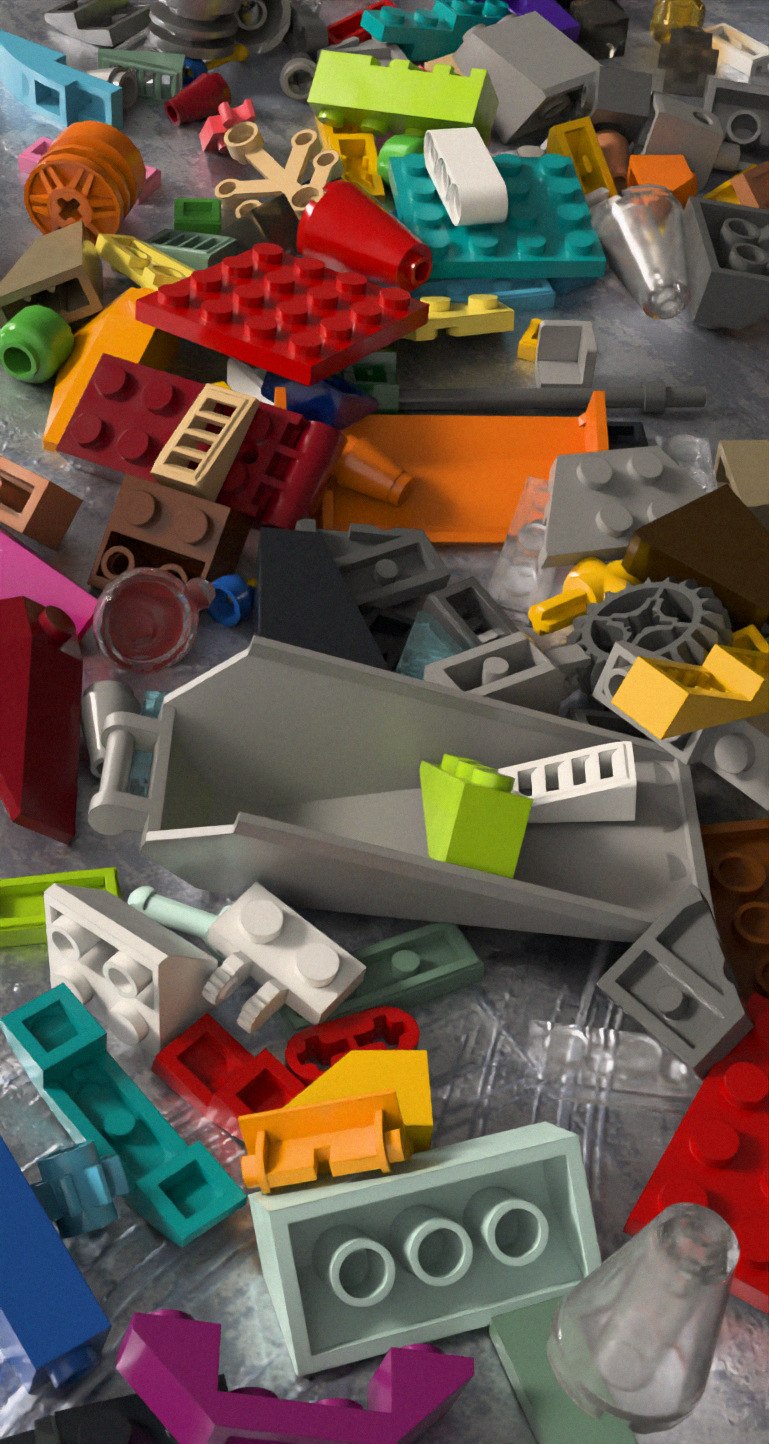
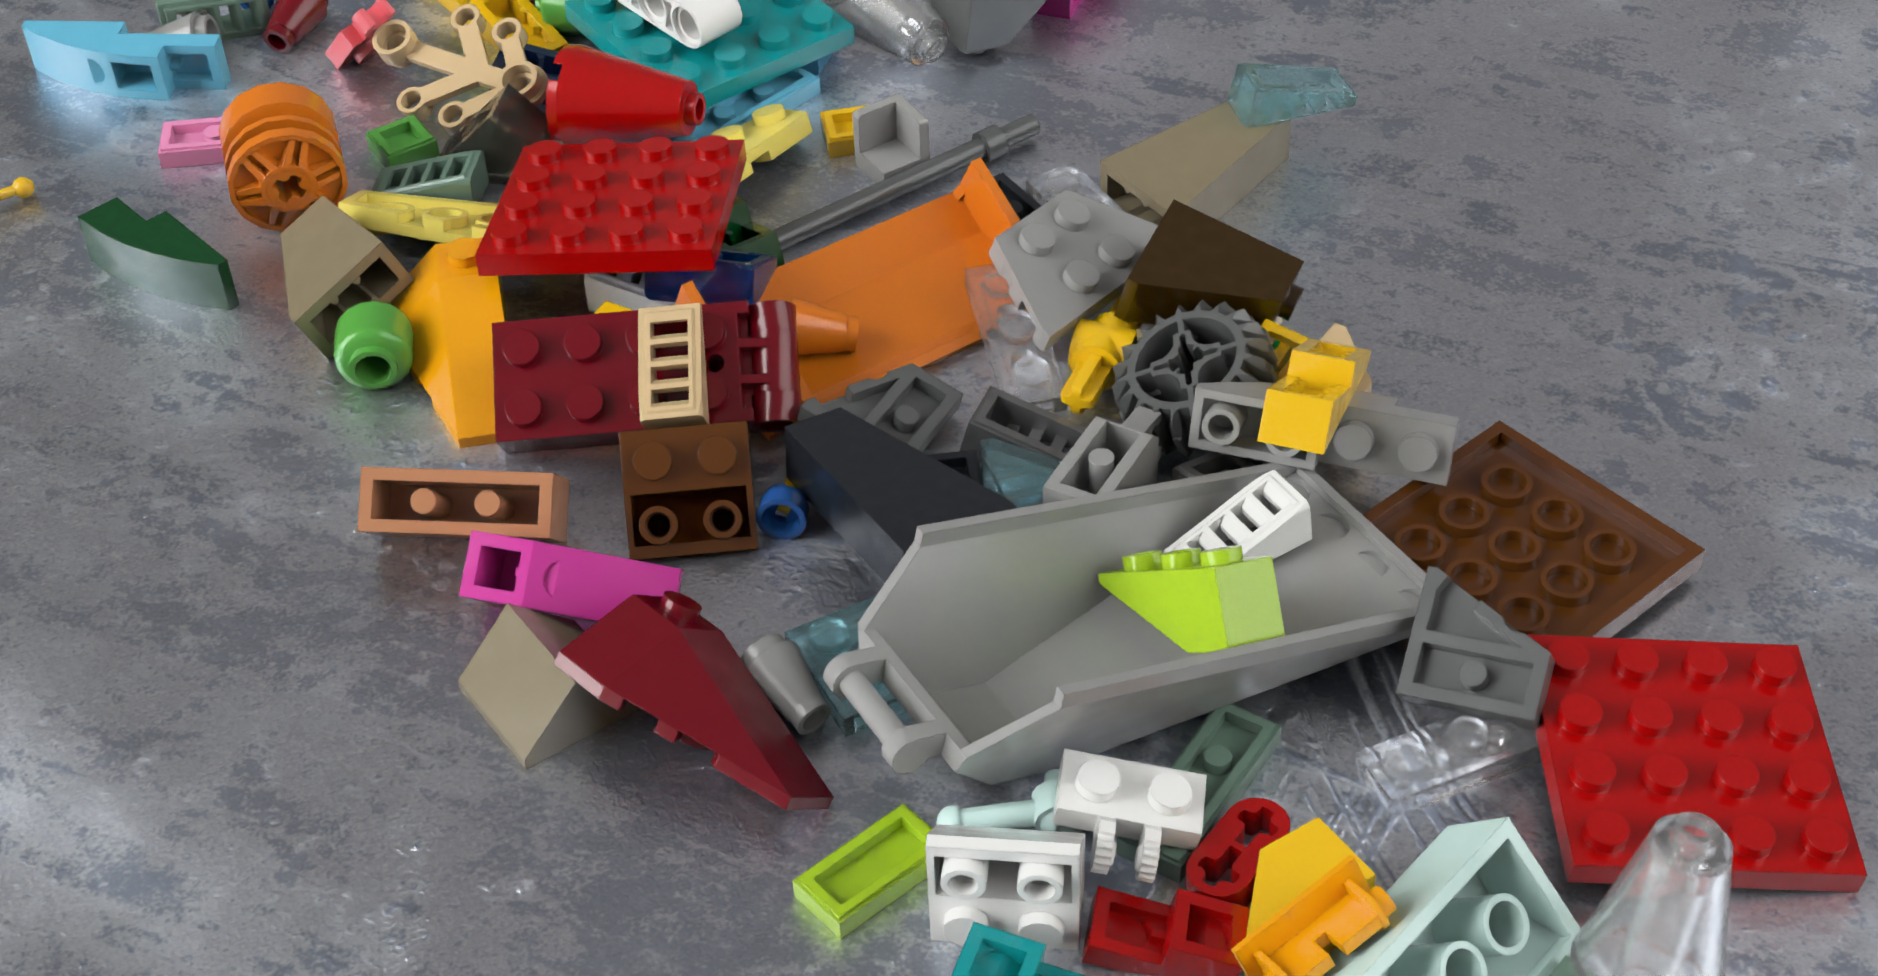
camera: 25 degrees left, 0 degrees up
clear piece [92,567,216,674] -> none

